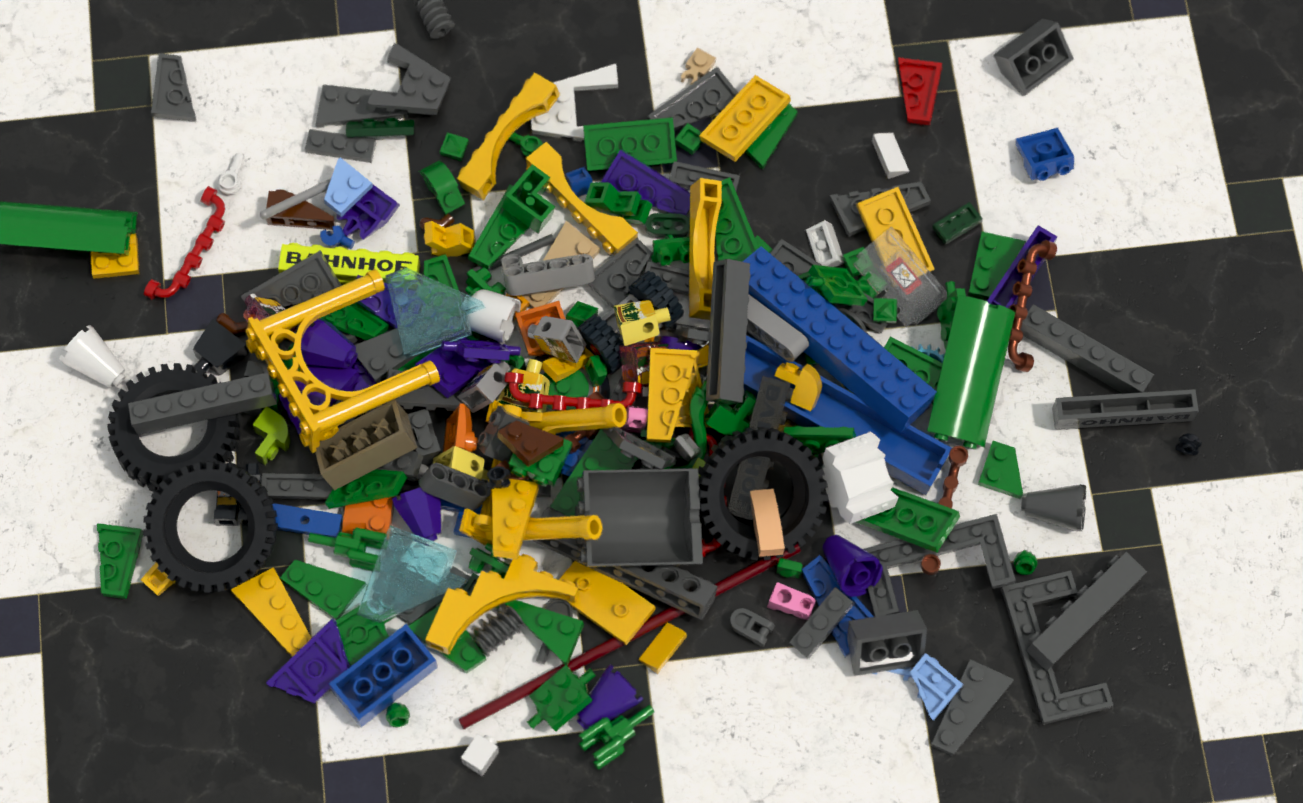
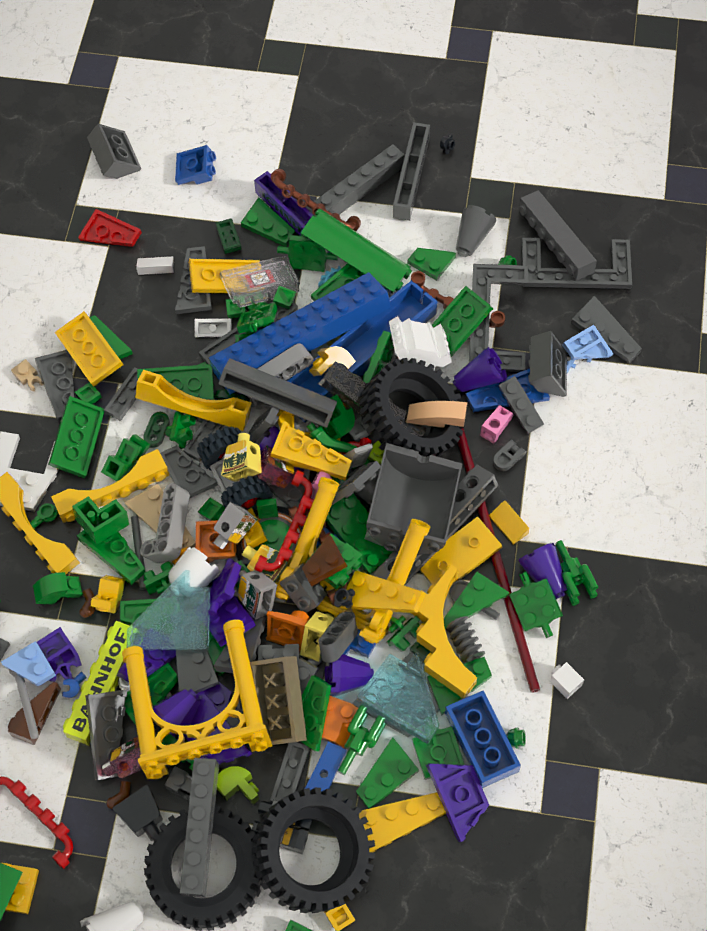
camera: 70 degrees left, 5 degrees down
green tile [440,132,469,161] -> none
blue slope [564,167,593,197] -> none
dark purple wing [601,149,690,216] -> none
green tile [776,558,803,579] -> none

